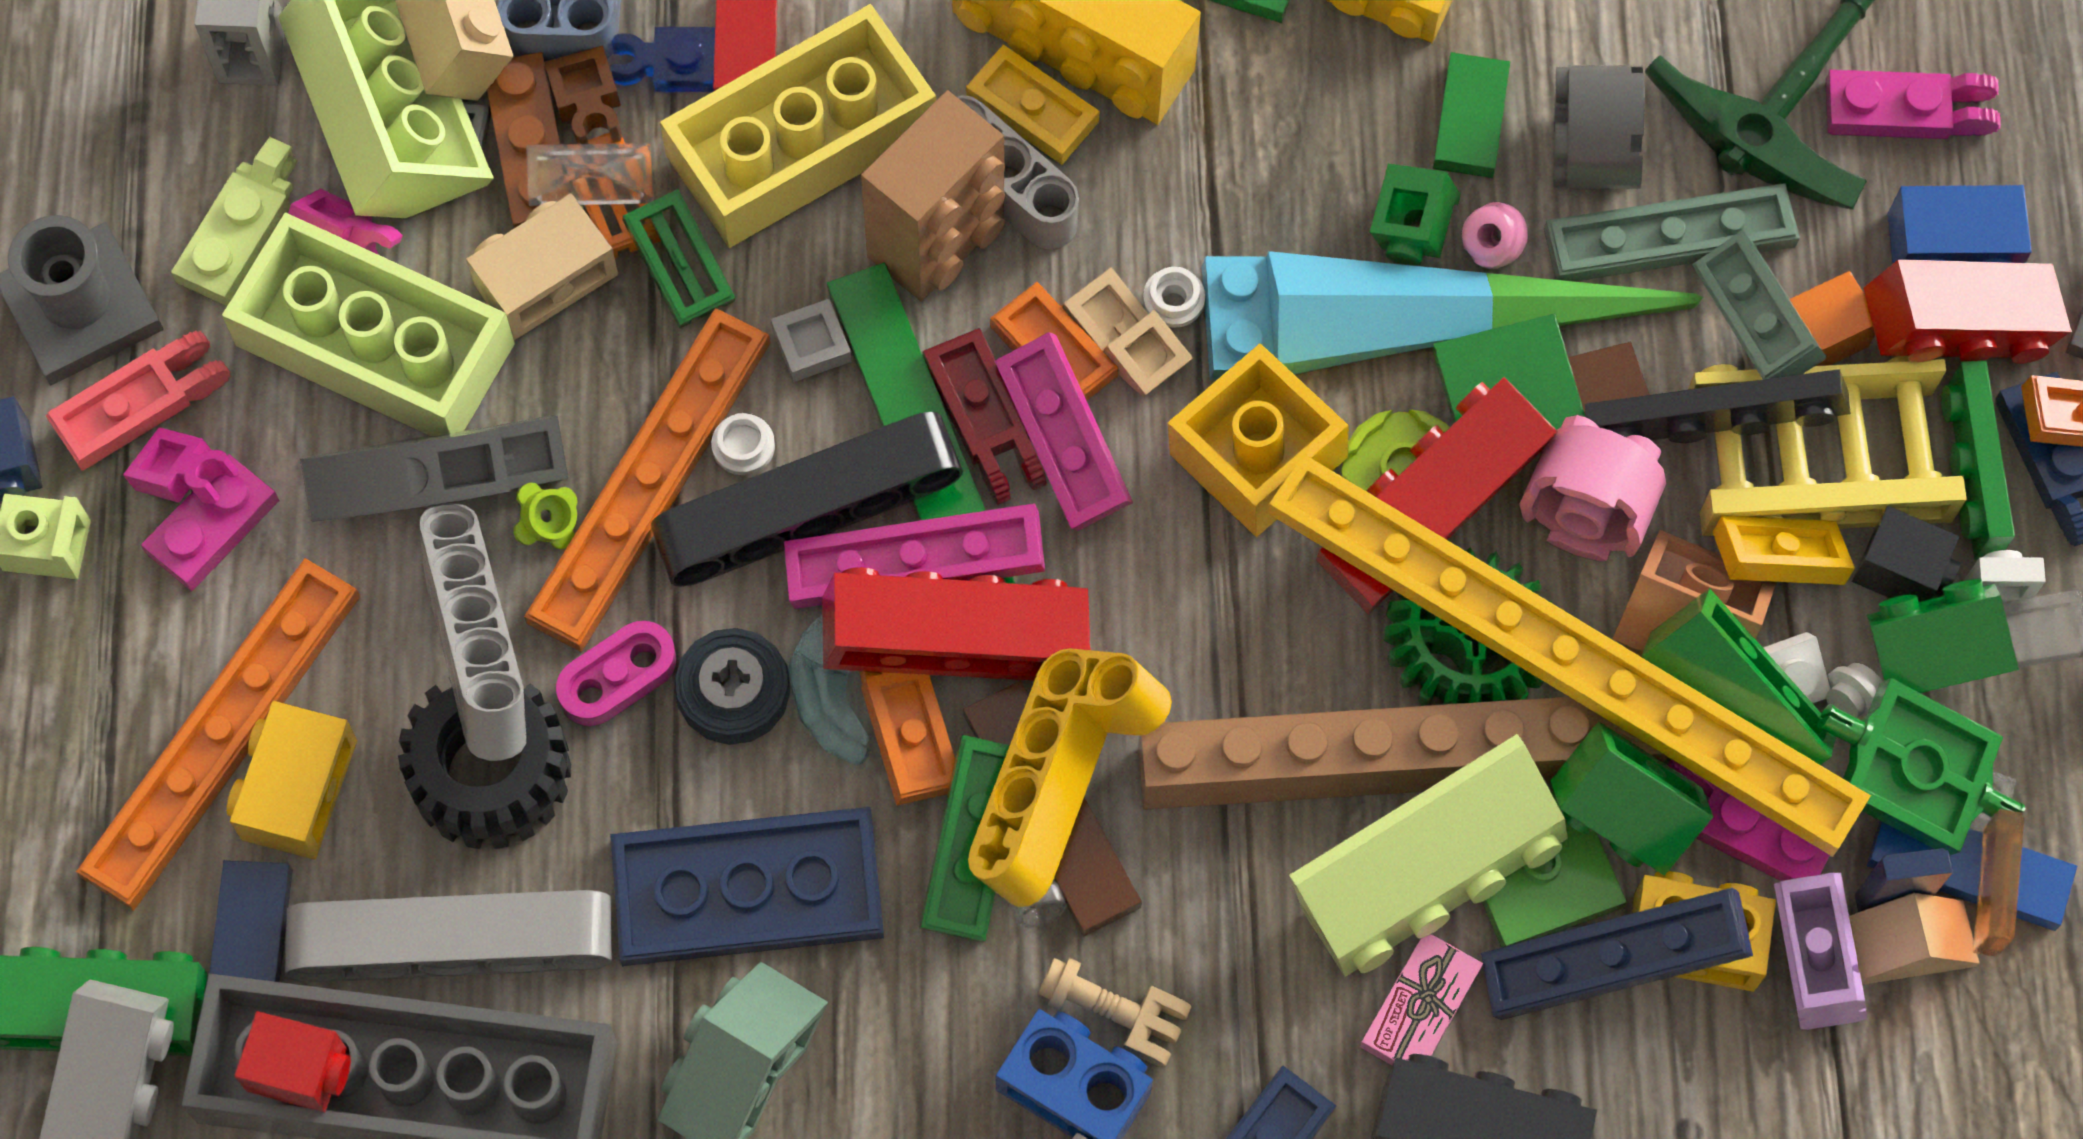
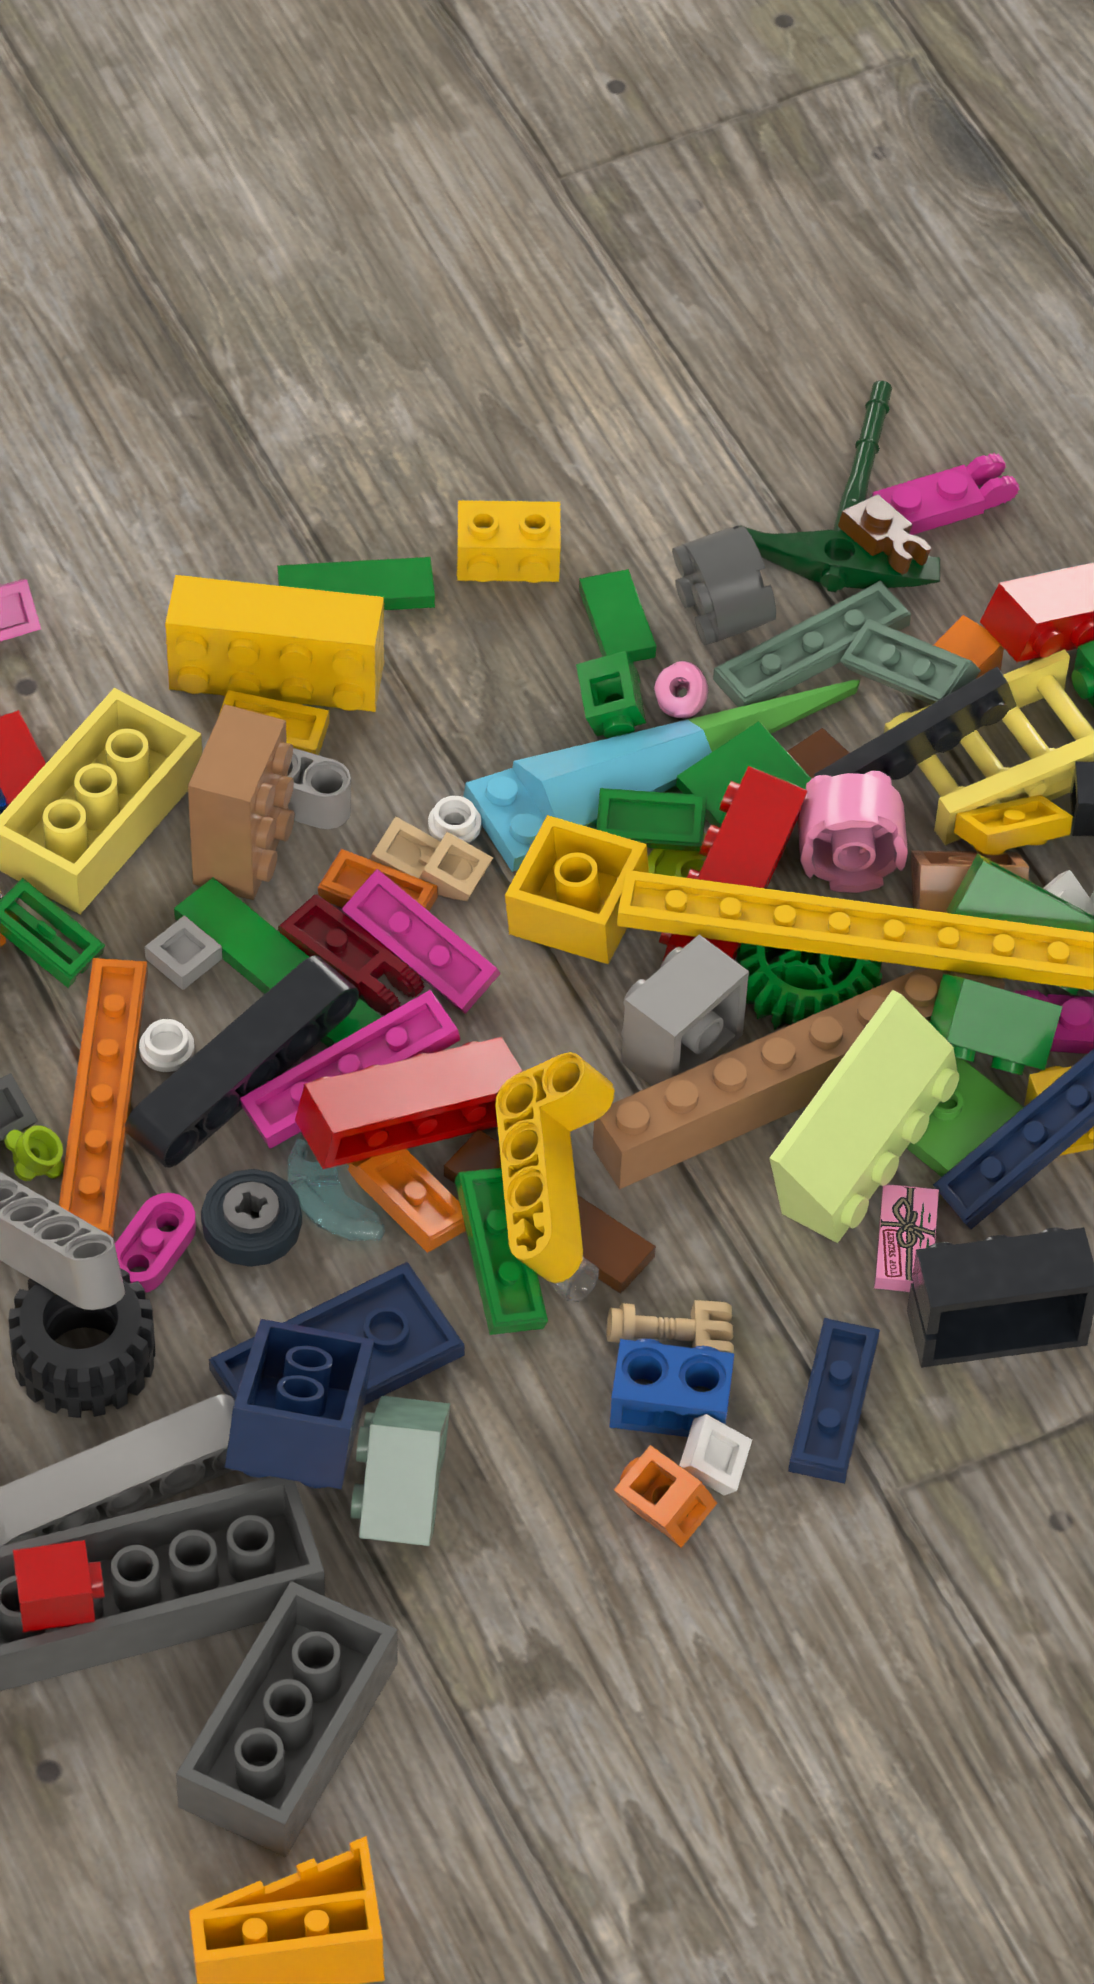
camera: 25 degrees left, 15 degrees down
blue brick [1887,185,2032,264] -> none
none -> dark blue brick [225,1319,375,1489]
none -> green tile [596,788,707,852]
none -> light grey brick [621,934,749,1086]
none -> reddish brown plate [838,494,931,574]

